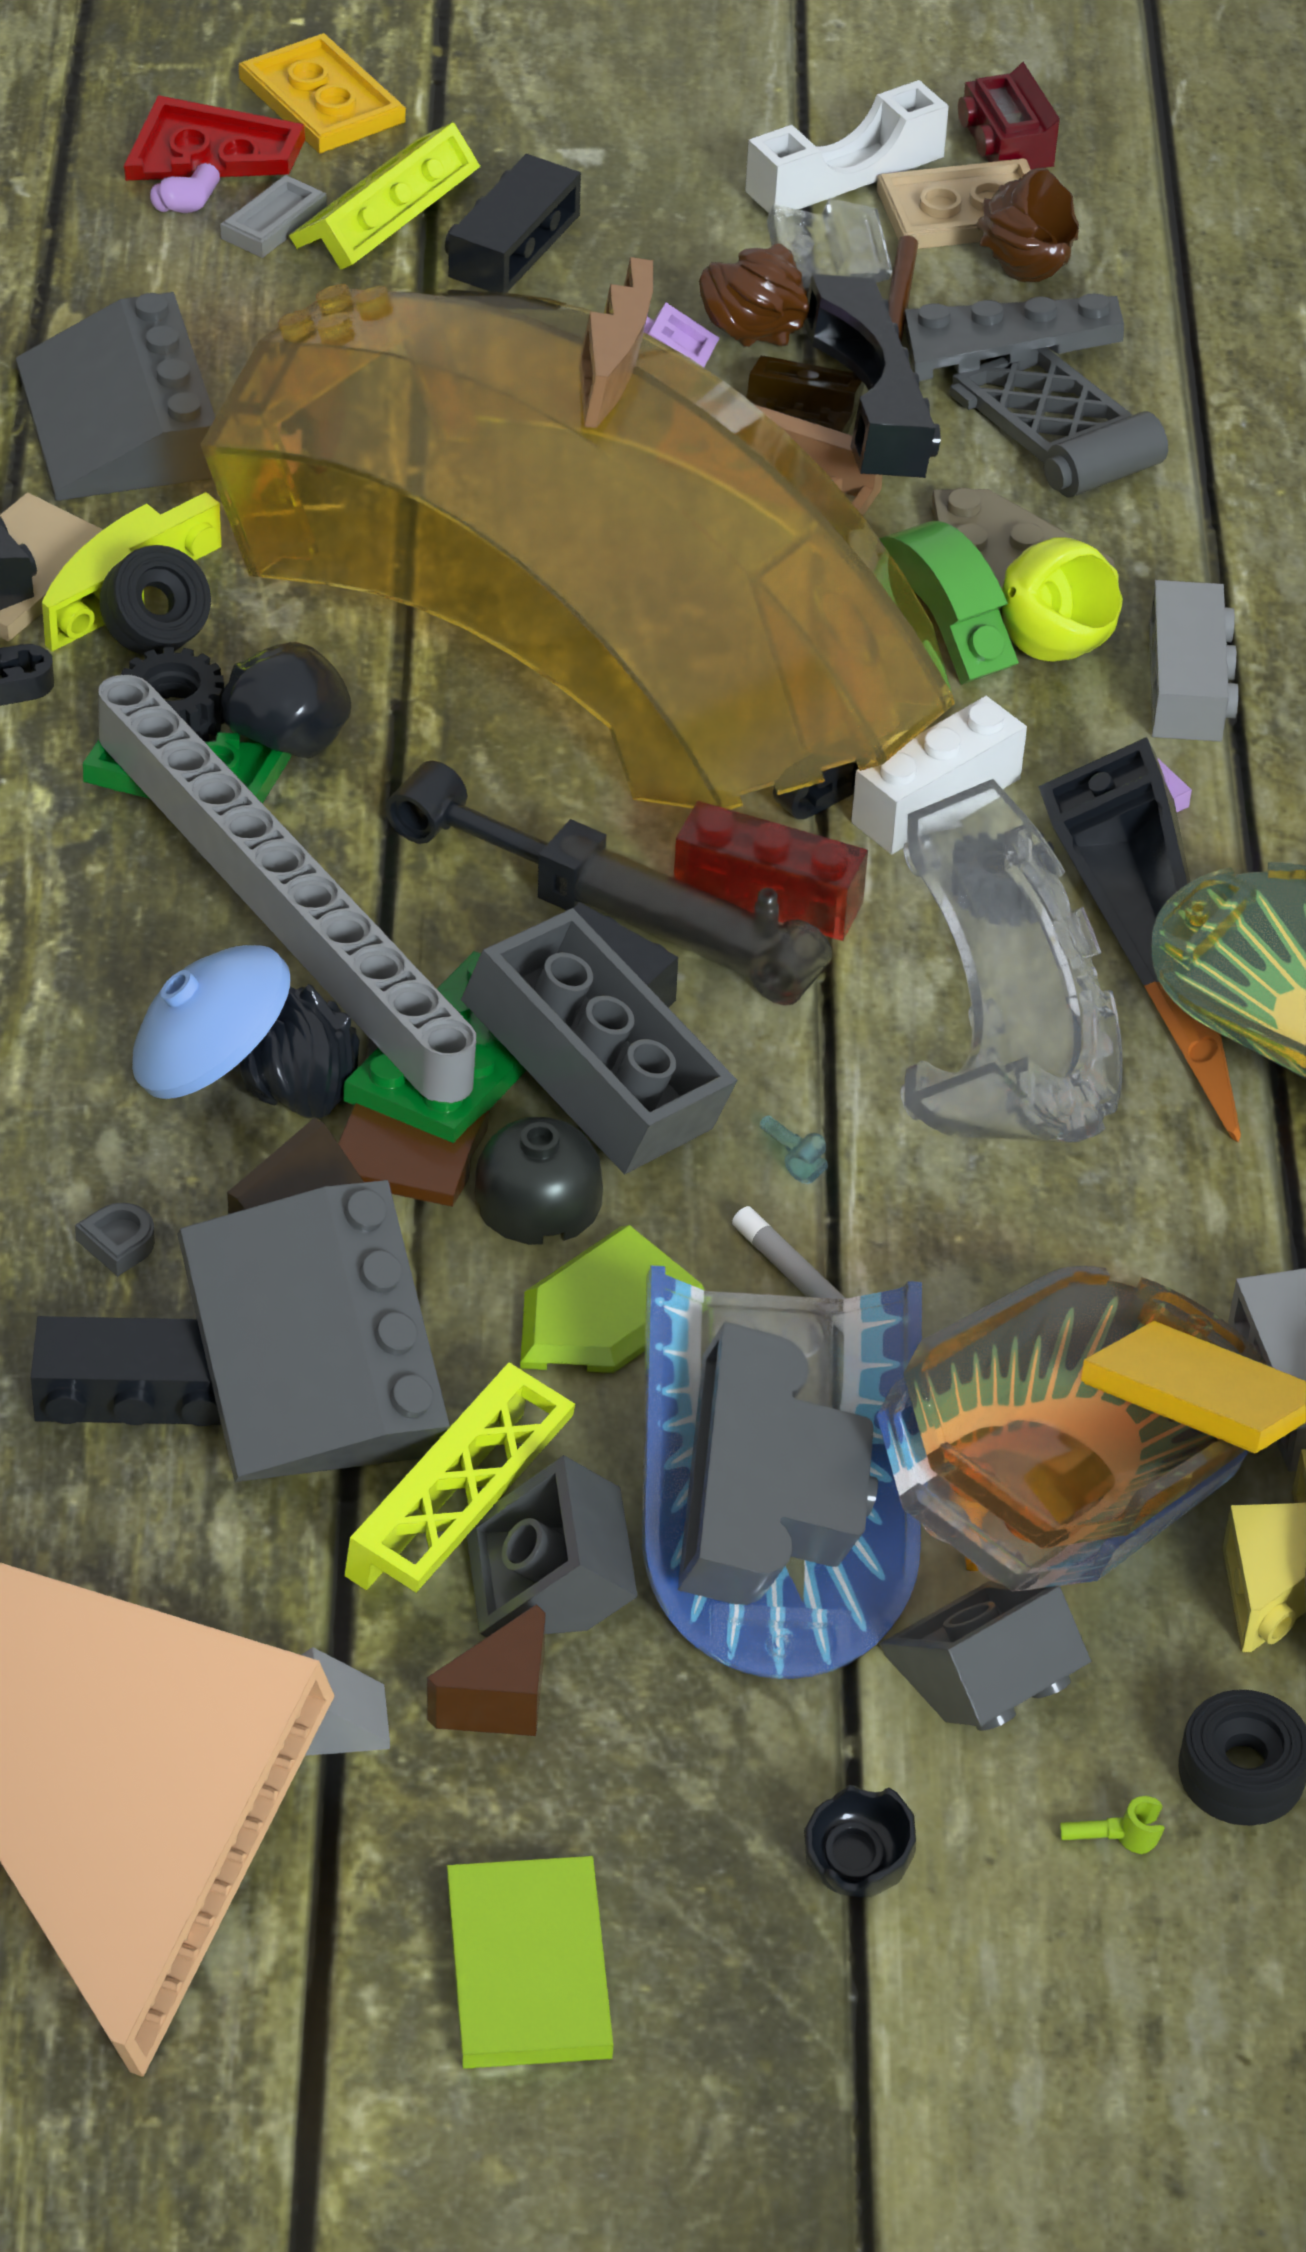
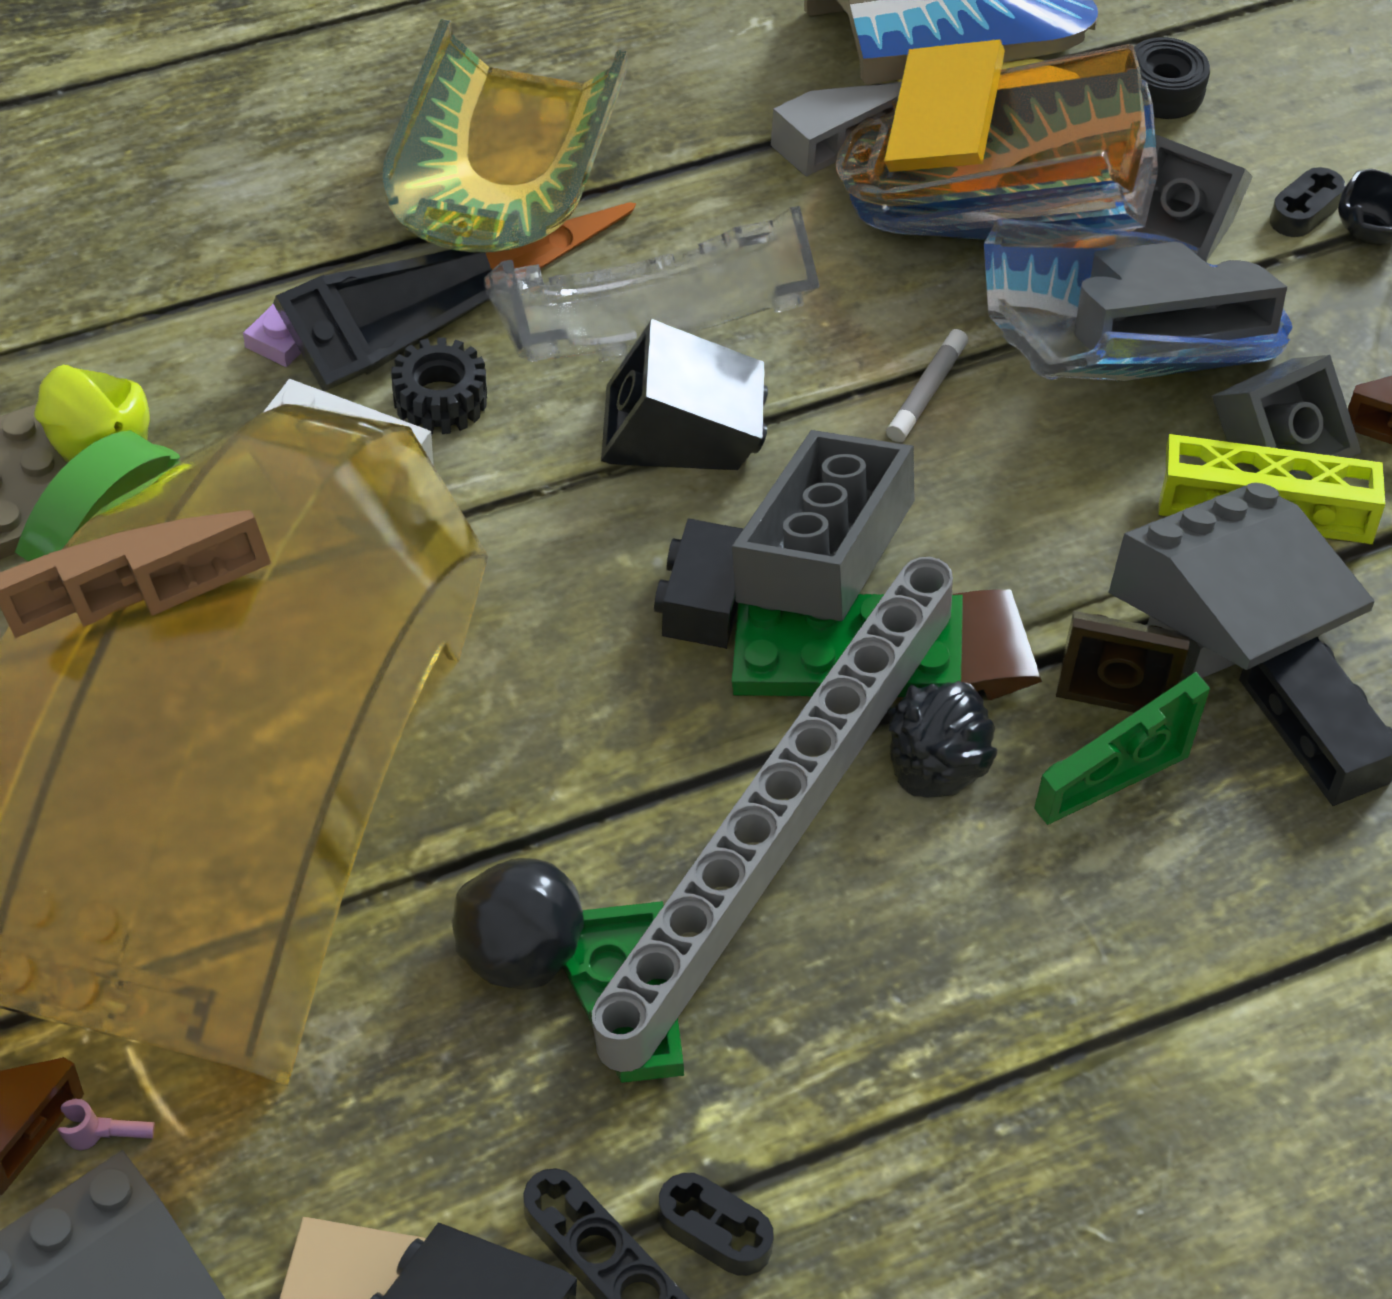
camera: 115 degrees left, 5 degrees up
neon yellow slope [42,492,222,652] -> none
dark grey tile [75,1203,155,1277] -> none
black tyre [100,545,211,655] -> none
black tyre [120,647,225,741] -> none
light blue dish [132,945,290,1099] -> none
clear smoke piece [385,760,832,1005] -> none
pearl dark grey cylinder [475,1117,603,1245] -> none
lime tile [520,1225,710,1373] -> none
clear red brick [673,800,868,941] -> none
clear light blue hand [760,1115,828,1184] -> none
lime hand [1060,1796,1165,1854] -> none
light grey brick [1149,580,1238,742] -> none
none -> black slope [601,319,768,470]
none -> green wing [1034,672,1210,825]
none -> black beam [1270,167,1345,237]

